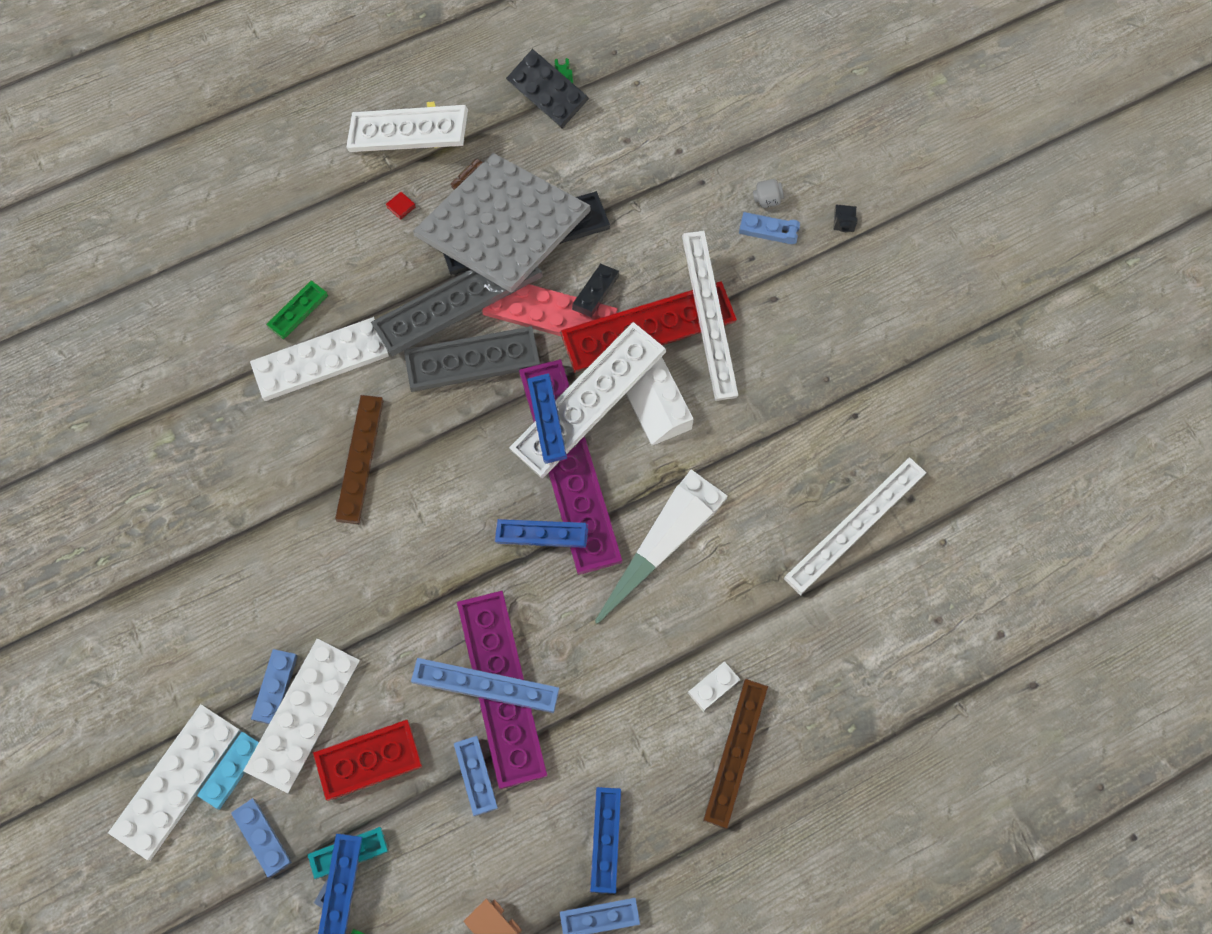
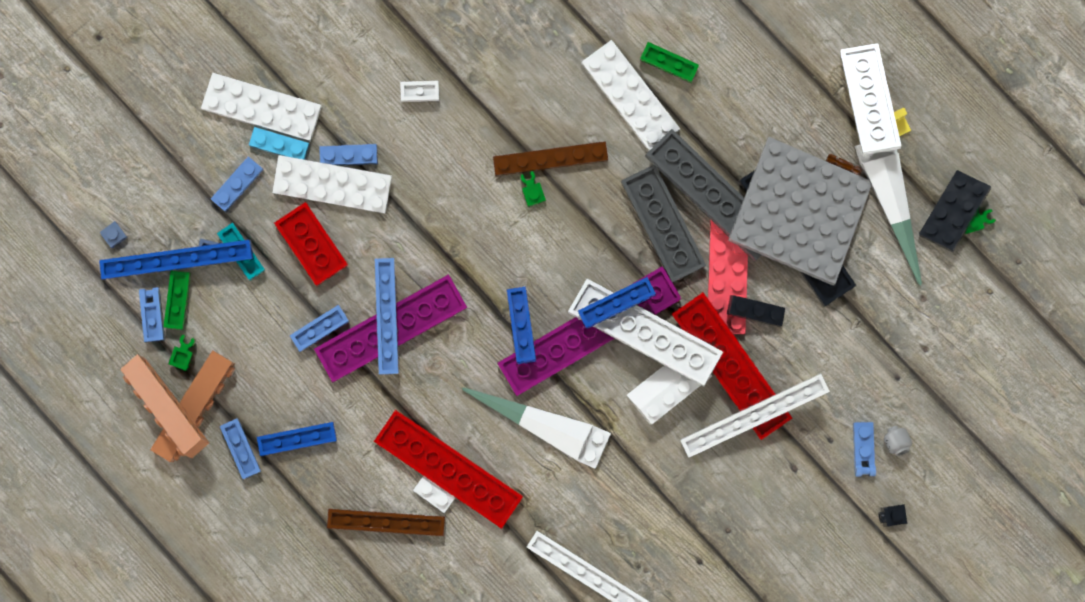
camera: 70 degrees right, 15 degrees up
red tile [386,192,416,220] -> none
none -> red plate [373,410,523,529]
none -> white plate [400,81,439,102]
none -> green plate [521,171,546,207]
none -> white plate [855,145,922,285]

